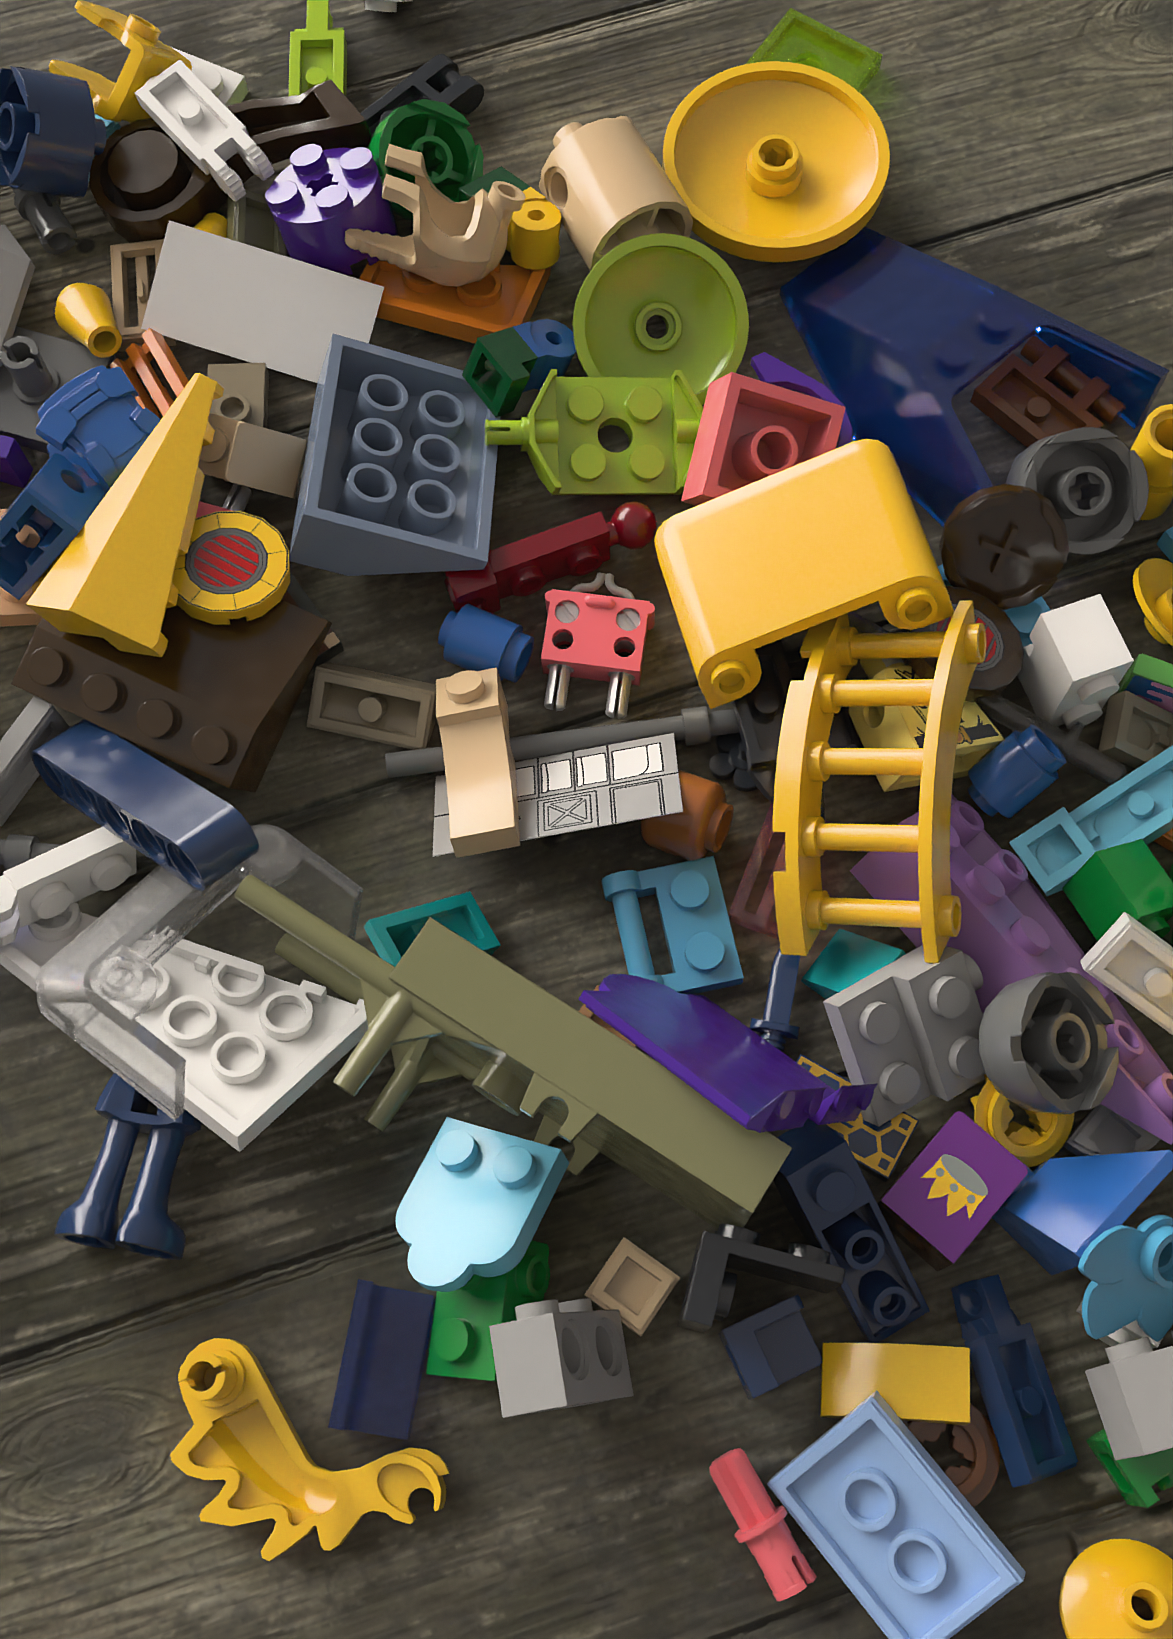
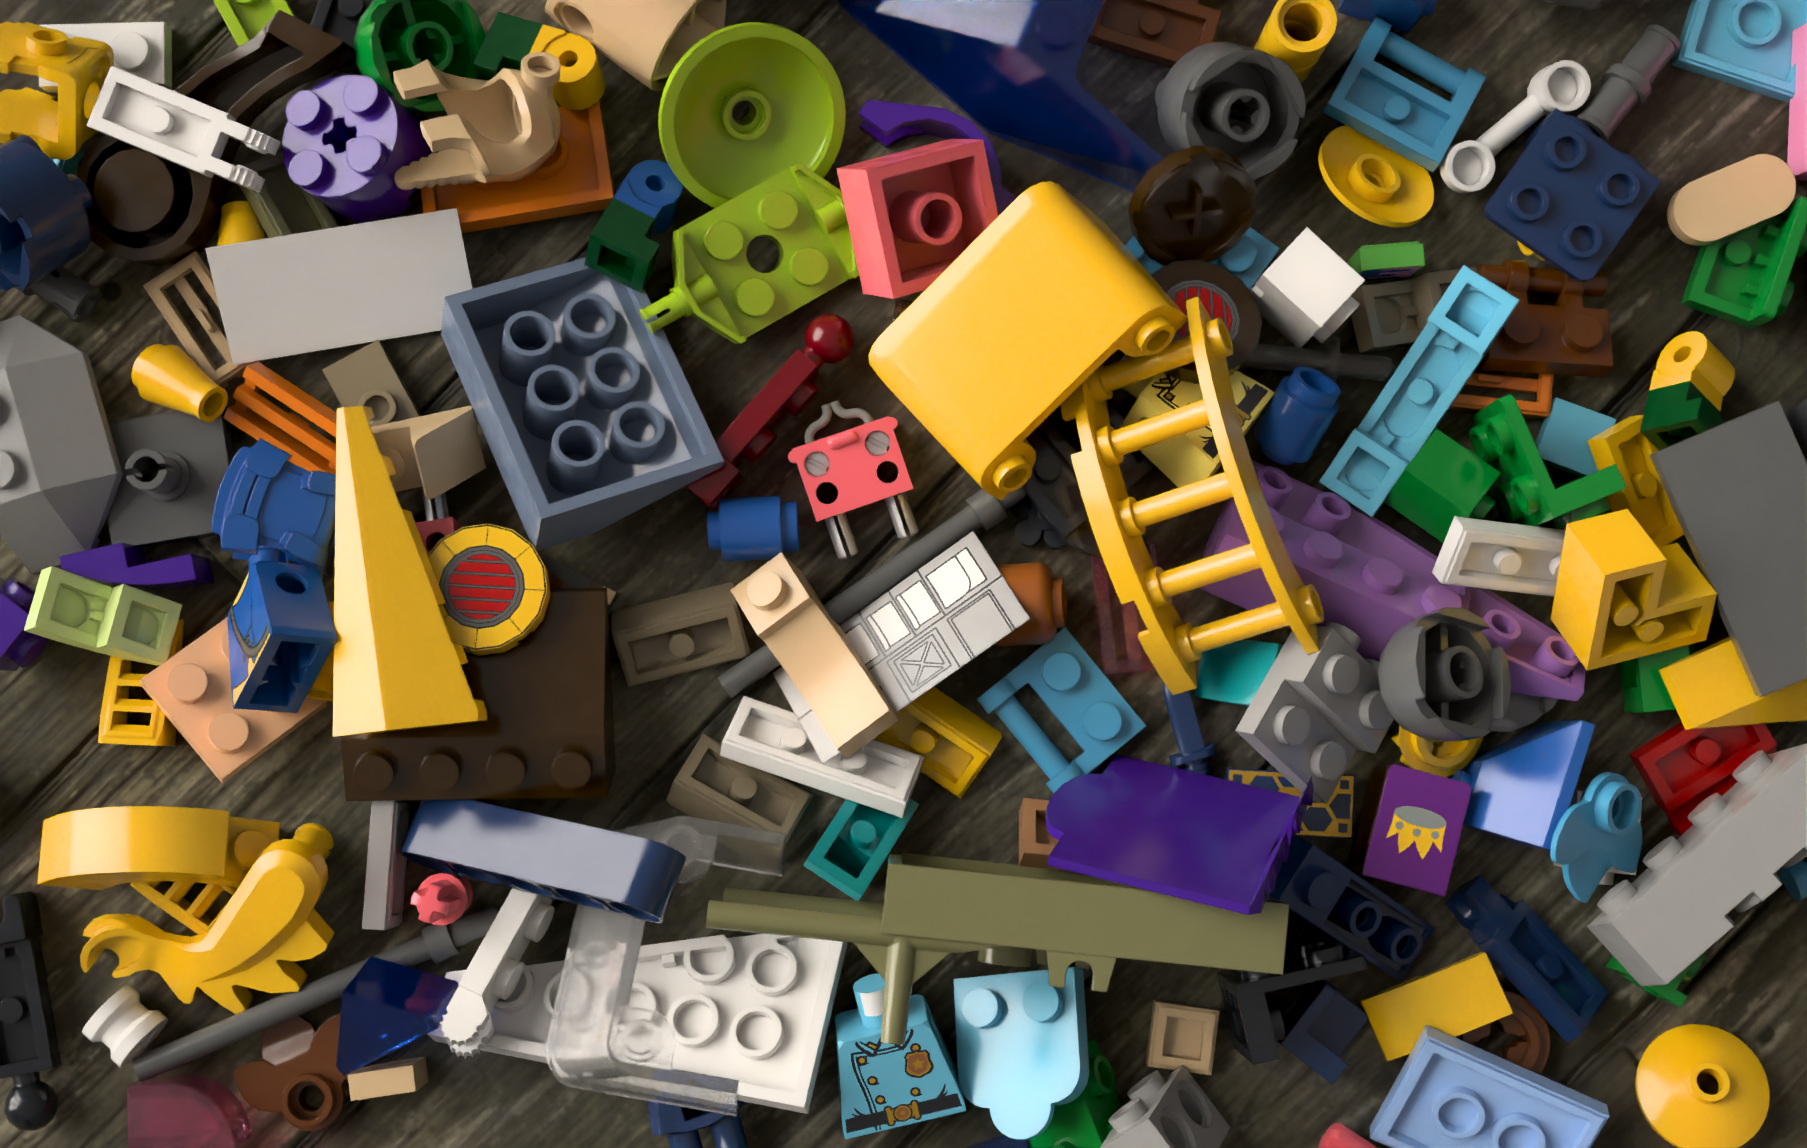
camera: 30 degrees left, 15 degrees up
none -> coral axle [410,873,474,926]
none -> dark tan slope [666,734,814,862]
none -> white tile [720,696,924,818]
none -> medium azure torso [835,973,966,1139]
none -> yellow slope [873,687,1002,799]

